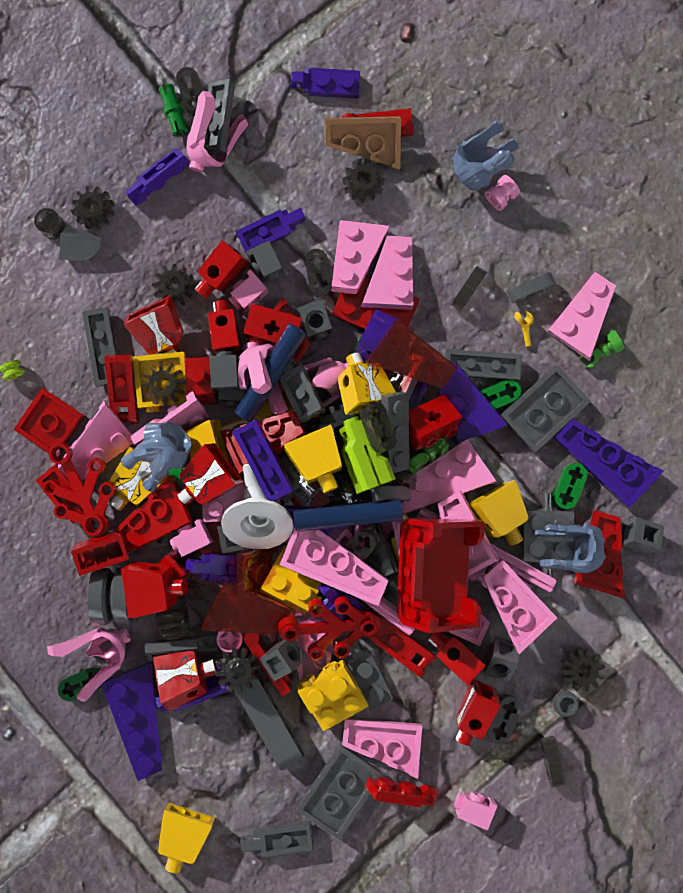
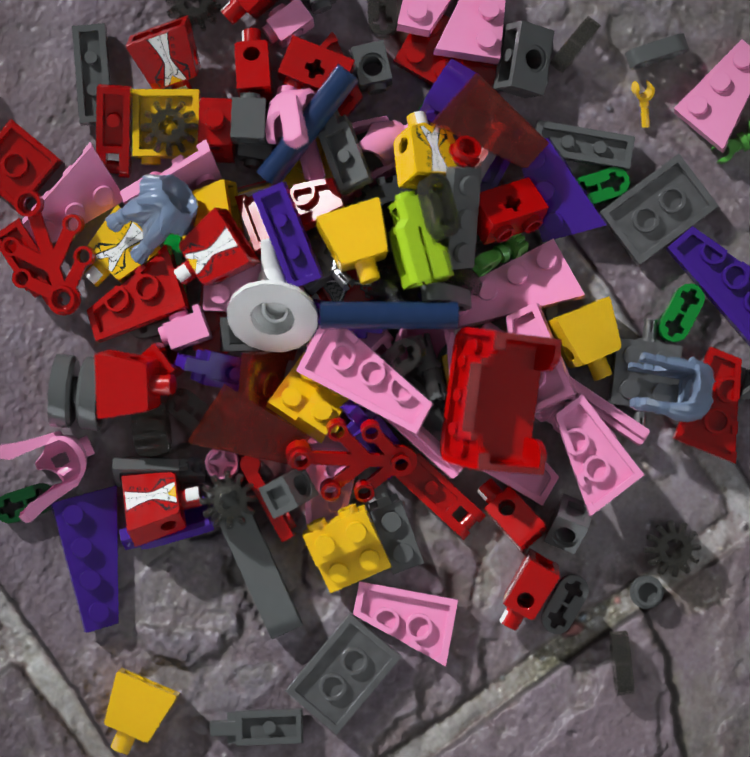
camera: 10 degrees right, 0 degrees up
red torso [71,531,129,576] -> none
red hinge [365,777,439,808] -> none
bright pink brick [454,791,498,830] -> none
none -> red plate [449,136,482,167]
none -> dark grey brick [493,20,554,98]

